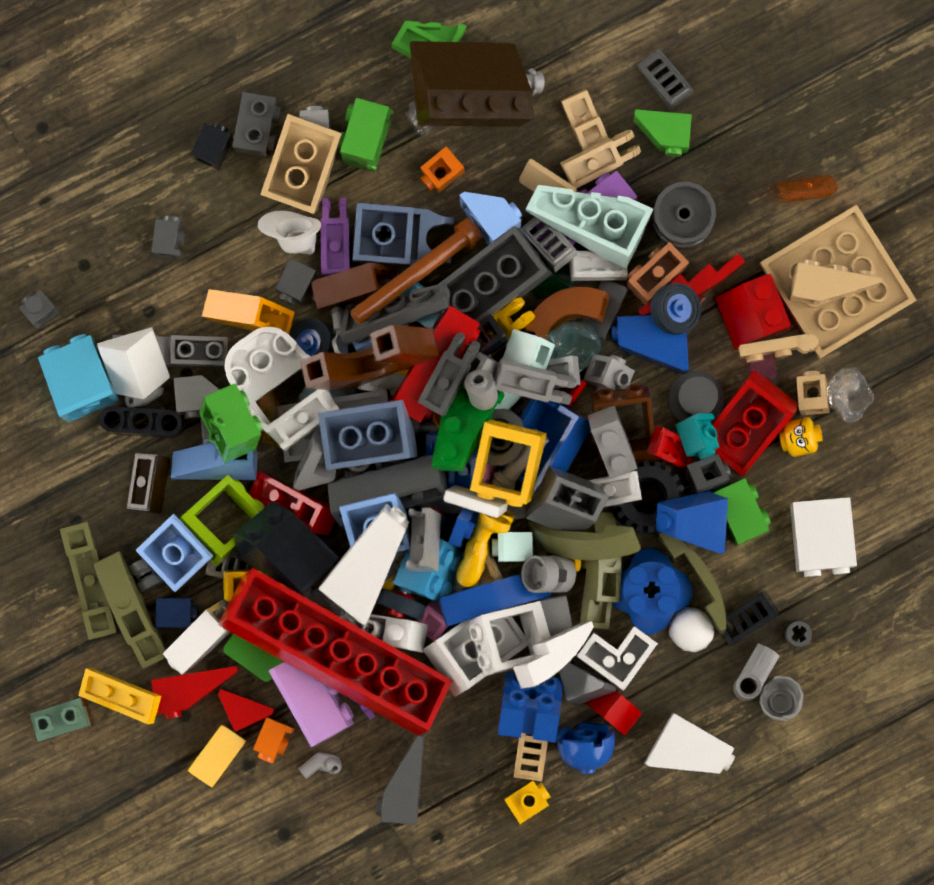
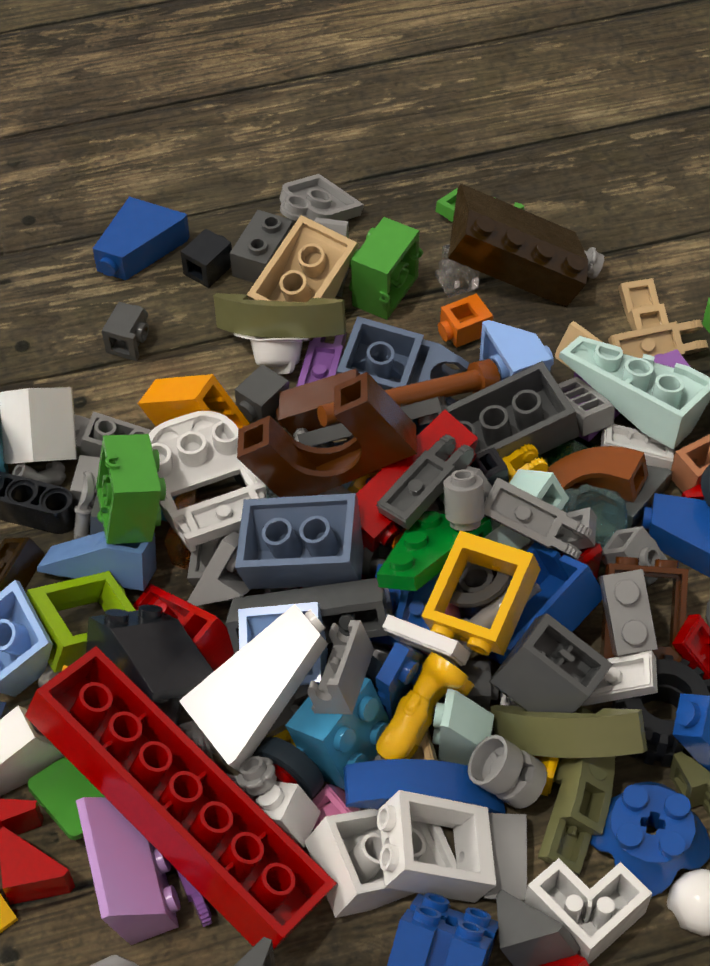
camera: 10 degrees right, 30 degrees down
orange brick [253,717,295,764] -> none
white slope [513,621,594,689] -> none
none -> light grey piece [74,471,96,539]
none -> blue slope [93,197,190,280]
none -> olive slope [213,293,347,338]
none -> light grey plate [236,756,277,796]
none -> light grey plate [279,174,364,221]

